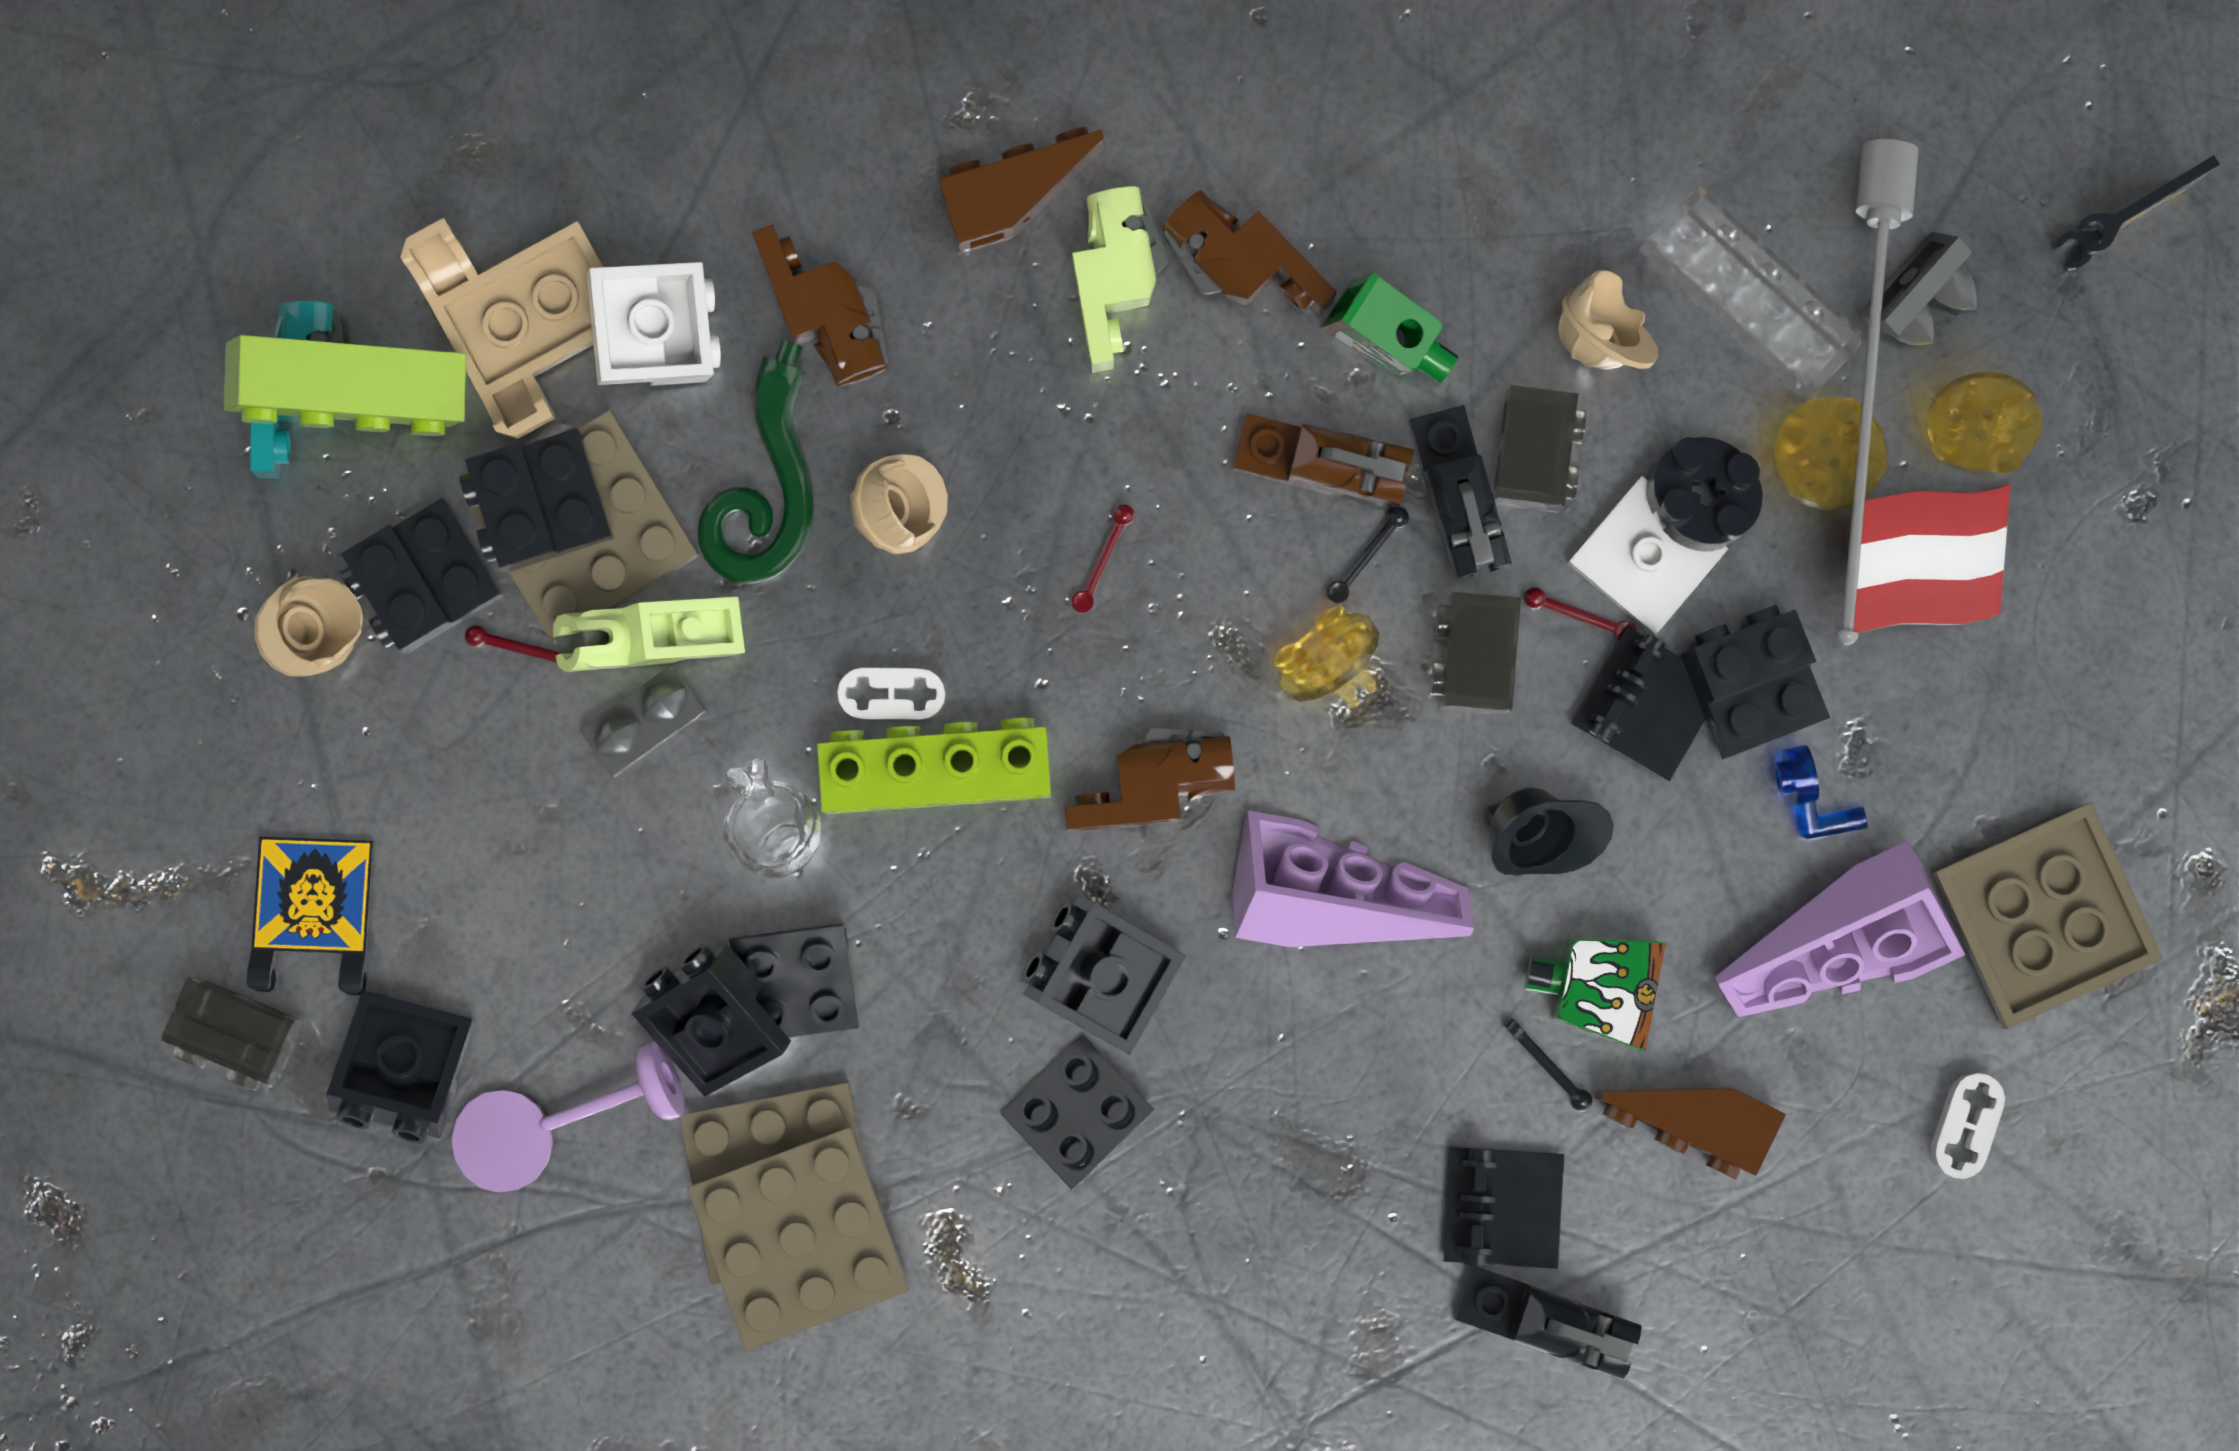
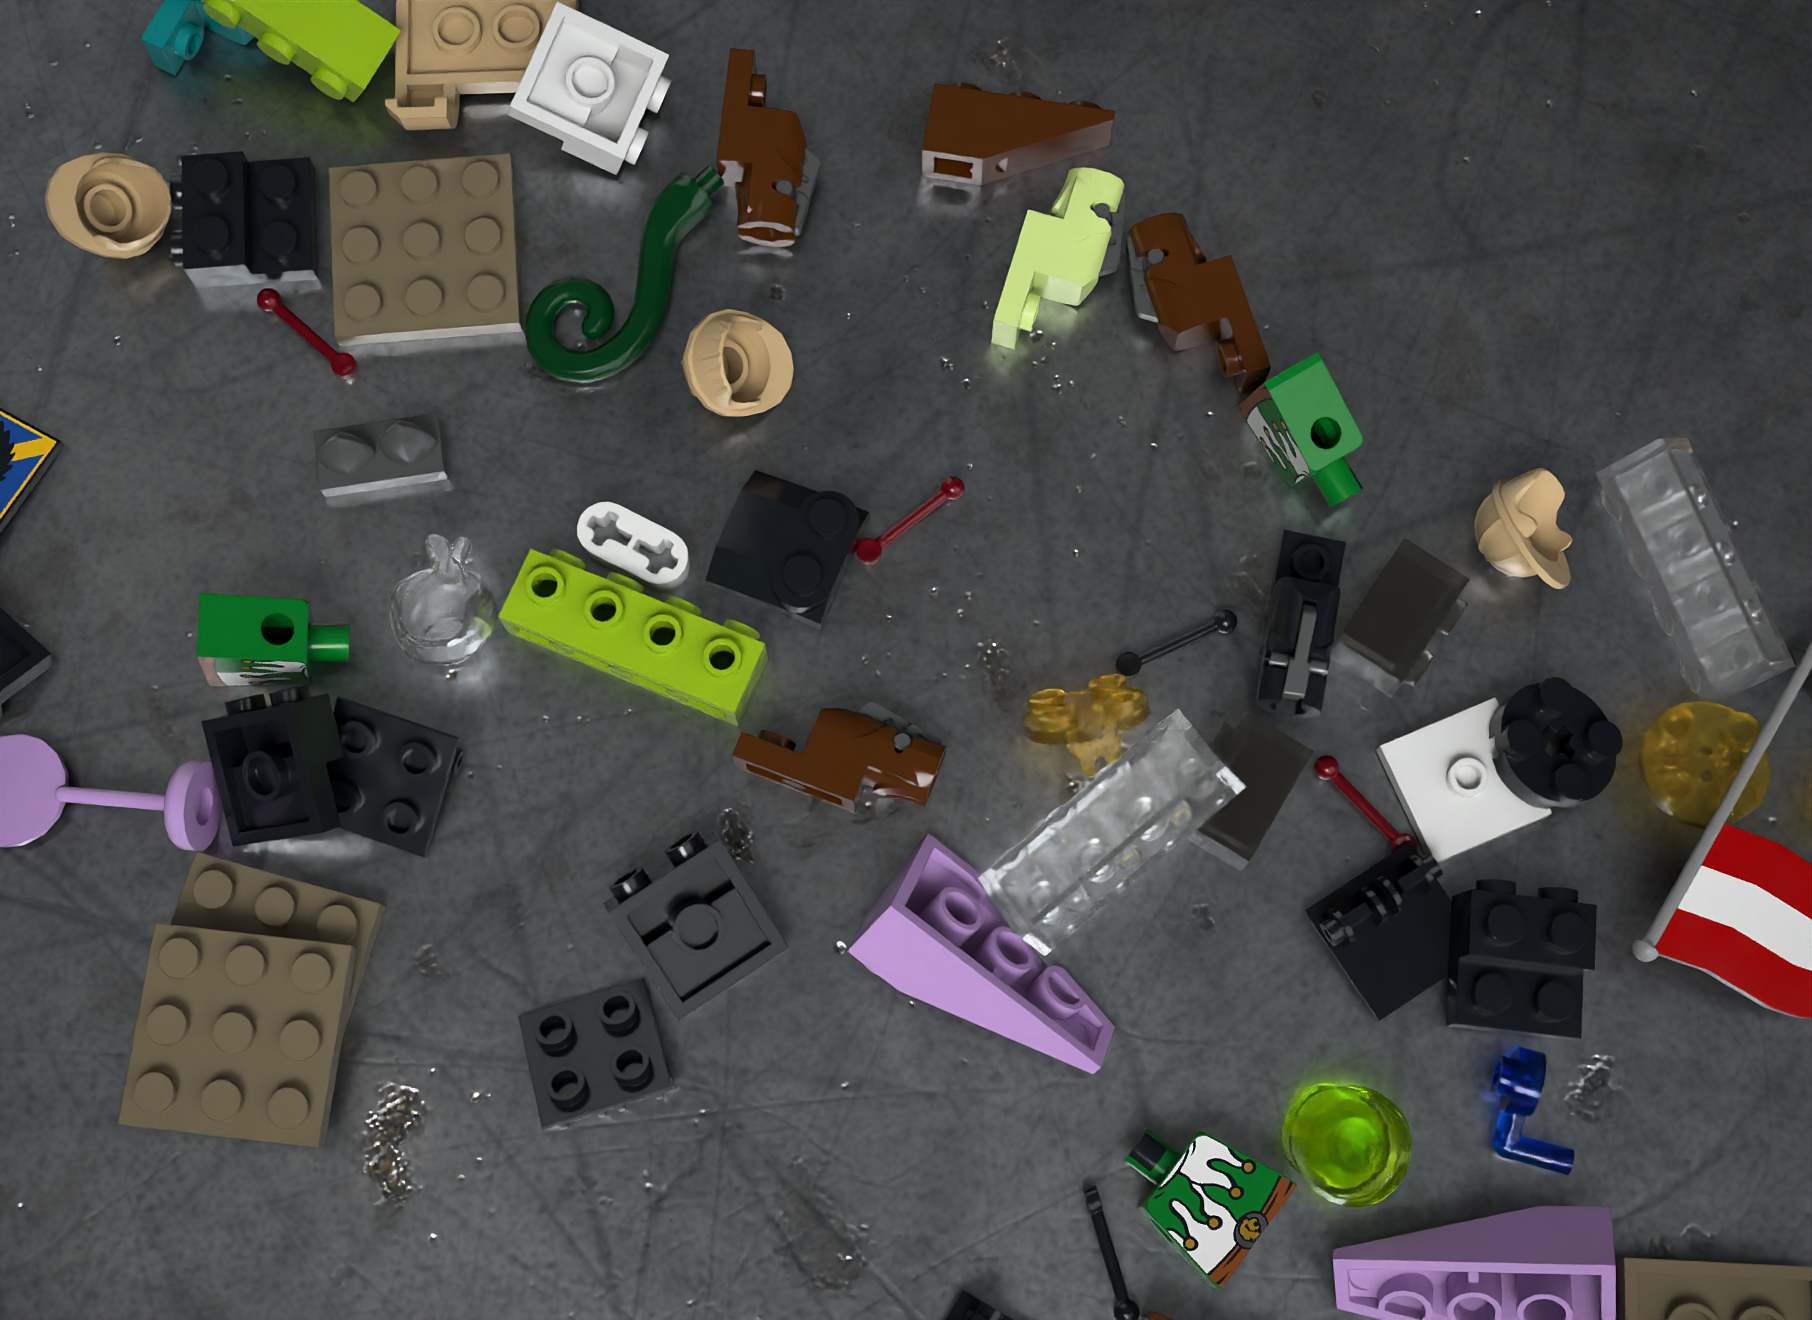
camera: 30 degrees right, 10 degrees down
black plate [459,428,614,573] -> none
yellowish green plate [553,597,745,672] -> none
reddish brown plate [1232,413,1414,506] -> none
black piece [1484,787,1614,876] -> none
none -> green torso [197,593,351,686]
none -> black slope [705,470,870,630]
none -> clear brick [978,708,1246,956]
none -> clear neon green hat [1281,1083,1412,1208]

